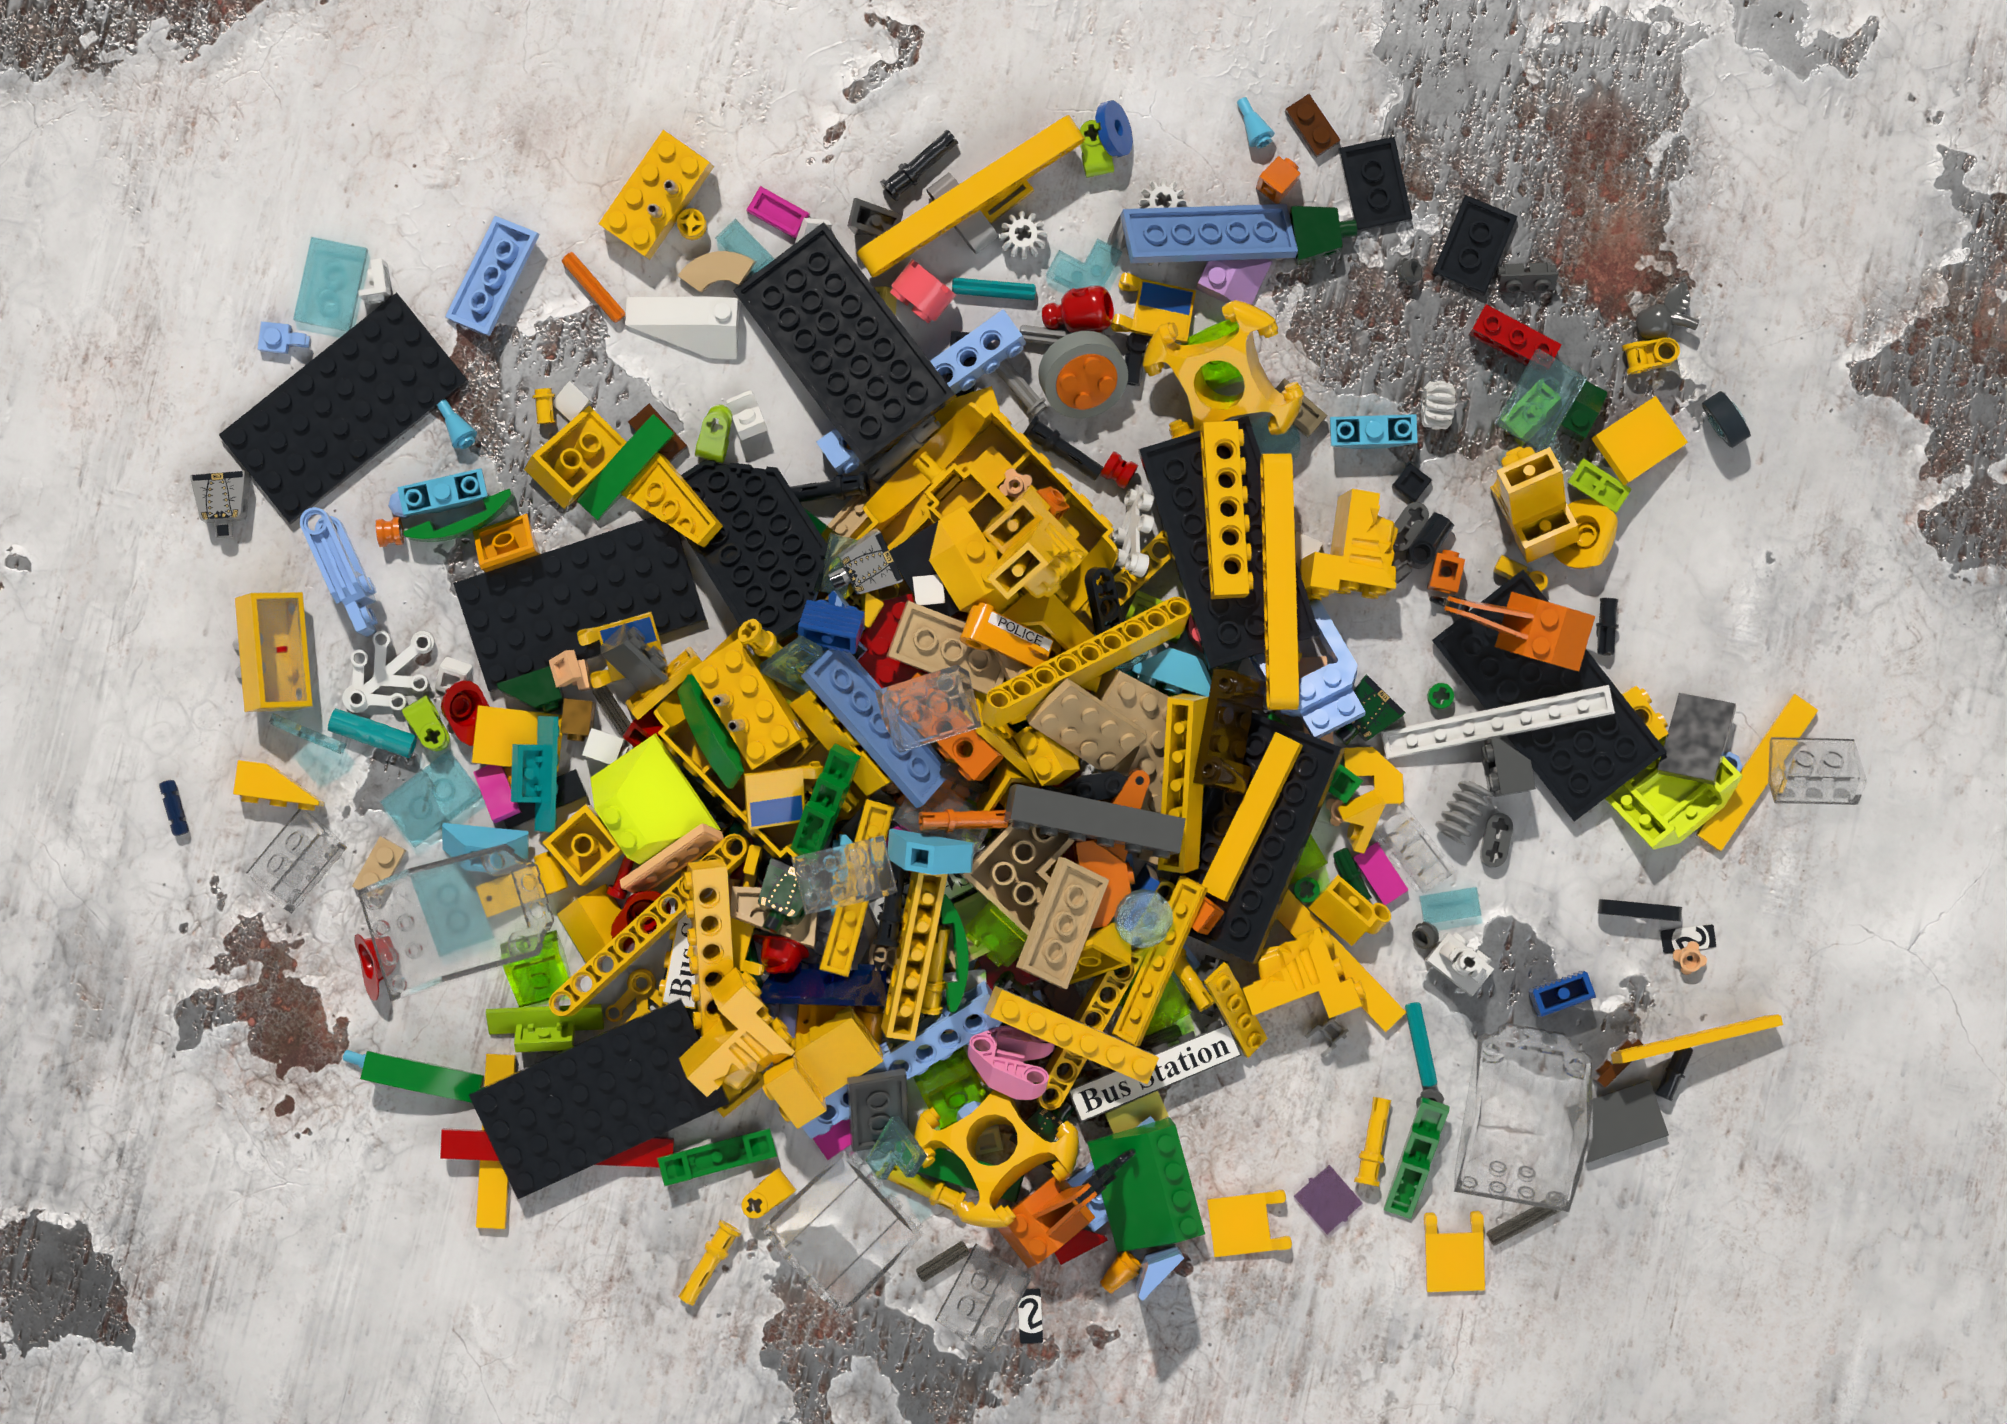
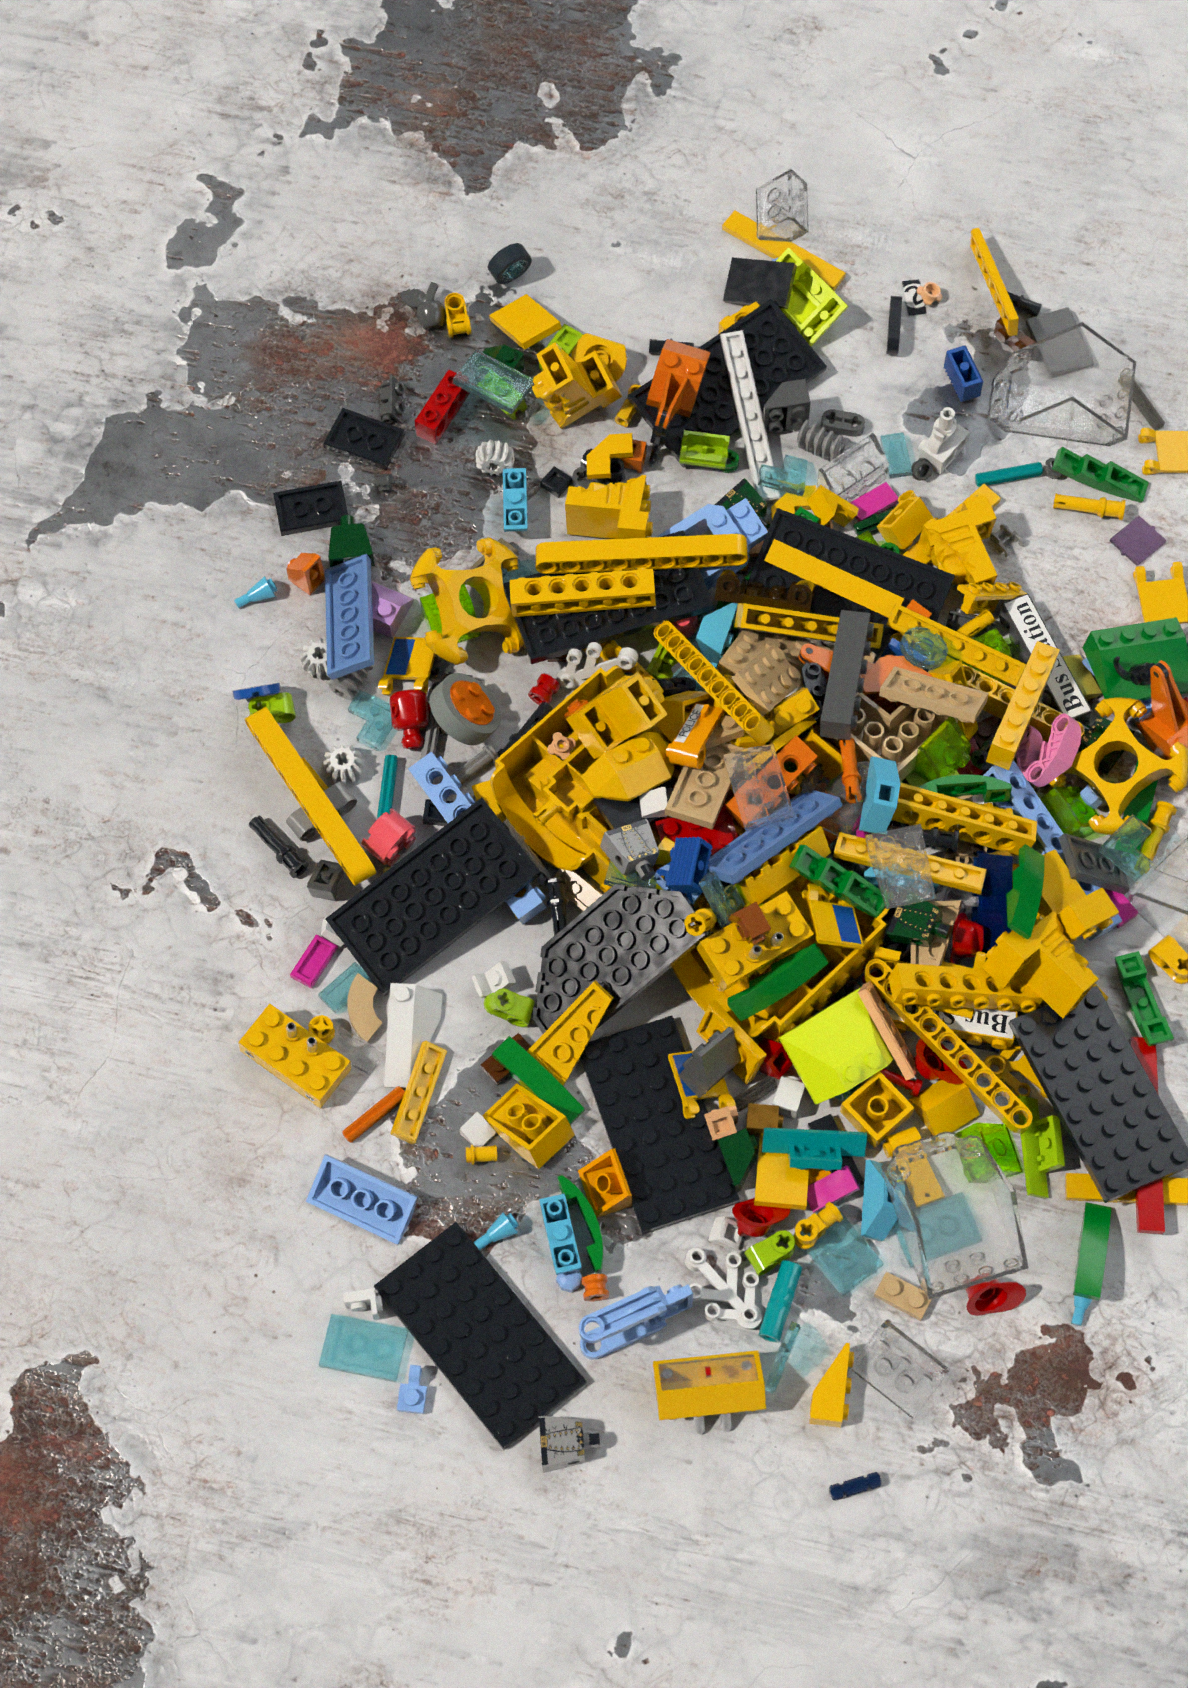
camera: 95 degrees left, 20 degrees down
reddish brown plate [1285,94,1341,158] -> none
none -> clear slope [329,1027,384,1075]
none -> yellow tile [390,1041,447,1144]
none -> yellow tile [586,433,633,479]
none -> lime hinge [679,430,730,469]
none -> dark orange window [728,902,771,945]
none -> clear light blue tile [758,455,808,496]
none -> yellow connector [794,1202,843,1250]
none -> green slope [1006,844,1044,940]

